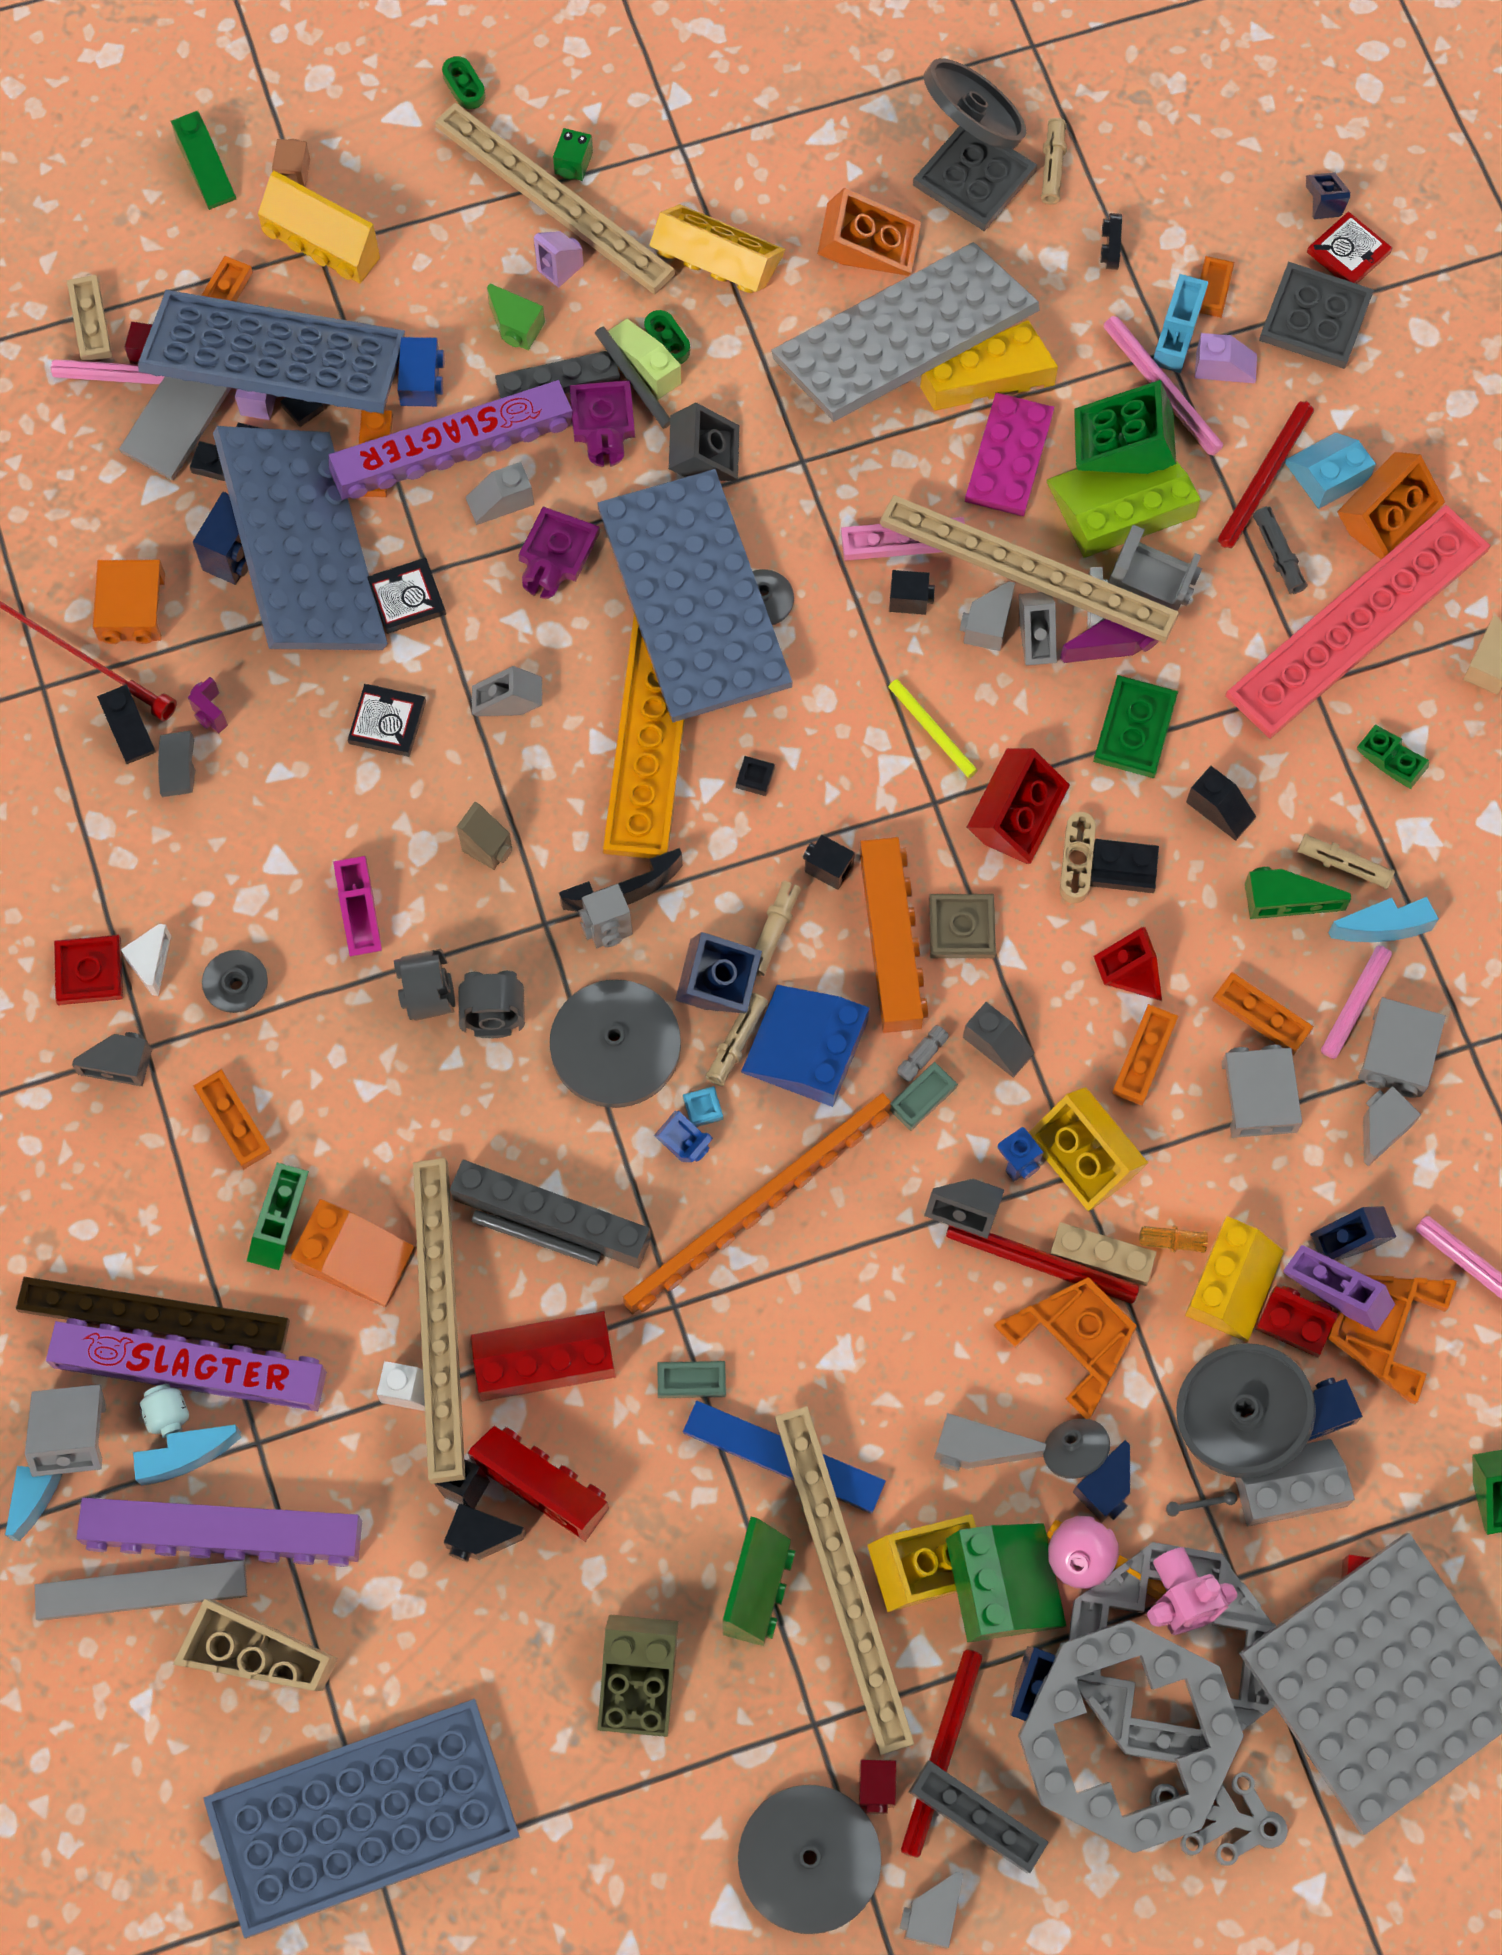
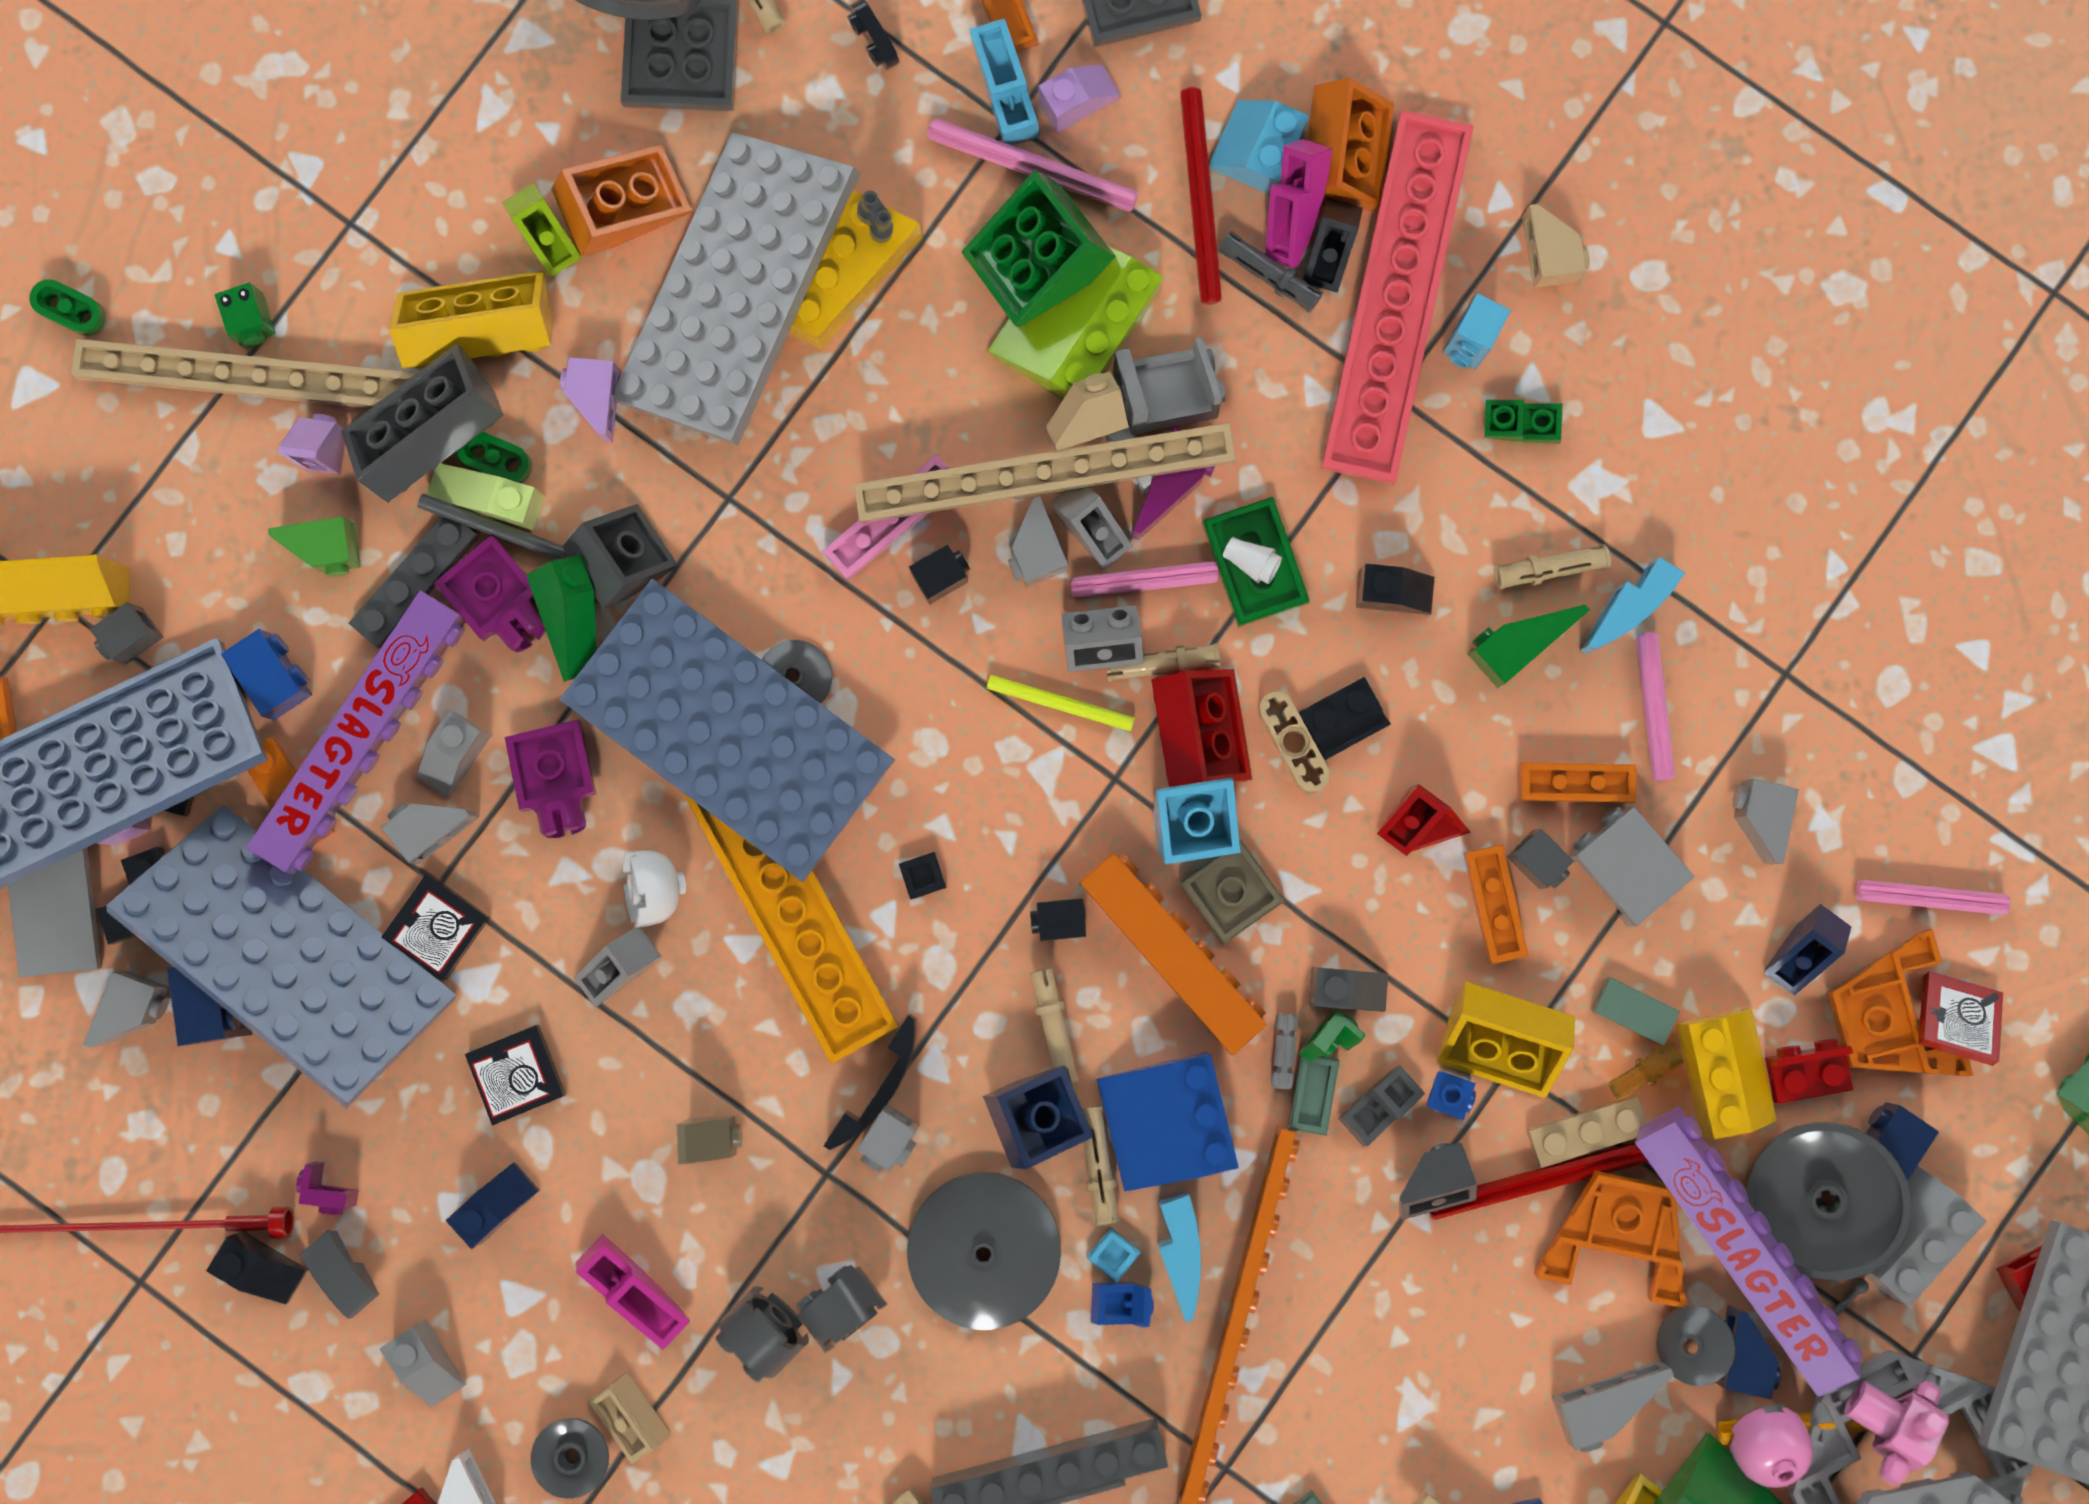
camera: 35 degrees left, 15 degrees up
orange panel [93,559,165,644] -> none
dark pink plate [965,393,1054,517] -> none
medium lavender slope [1283,1245,1395,1332] -> none
light grey panel [1358,997,1446,1098] -> none
none -> light grey slope [83,971,170,1047]
none -> dark grey brick [90,602,164,664]
none -> dark grey slope [341,343,504,502]
none -> light grey slope [379,1319,466,1407]
none -> light grey slope [381,803,479,864]
none -> dark blue slope [445,1162,540,1249]
none -> lime slope [502,183,582,277]
none -> green slope [526,555,597,682]
none -> lavender slope [560,357,620,443]
none -> tan slope [588,1373,670,1464]
none -> white cylinder [622,850,686,928]
none -> dark grey piece [857,191,893,243]
none -> tan slope [1046,371,1129,451]
none -> light grey brick [1061,605,1143,672]
none -> bright pink axle [1070,561,1219,598]
none -> tan pin [1106,643,1220,682]
none -> medium azure slope [1153,778,1241,865]
none -> medium azure slope [1157,1191,1201,1322]
none -> white cone [1223,537,1282,584]
none -> dark pink slope [1265,139,1332,268]
none -> green bracket [1298,1010,1366,1063]
none -> black slope [1303,198,1363,293]
none -> dark grey slope [1338,1065,1425,1147]
none -> medium azure brick [1443,293,1511,369]
none -> dark grey brick [1507,829,1574,889]
none -> sand green tile [1592,977,1680,1046]
none -> medium lavender brick [1635,1106,1863,1397]
none -> tile [1918,971,2003,1066]

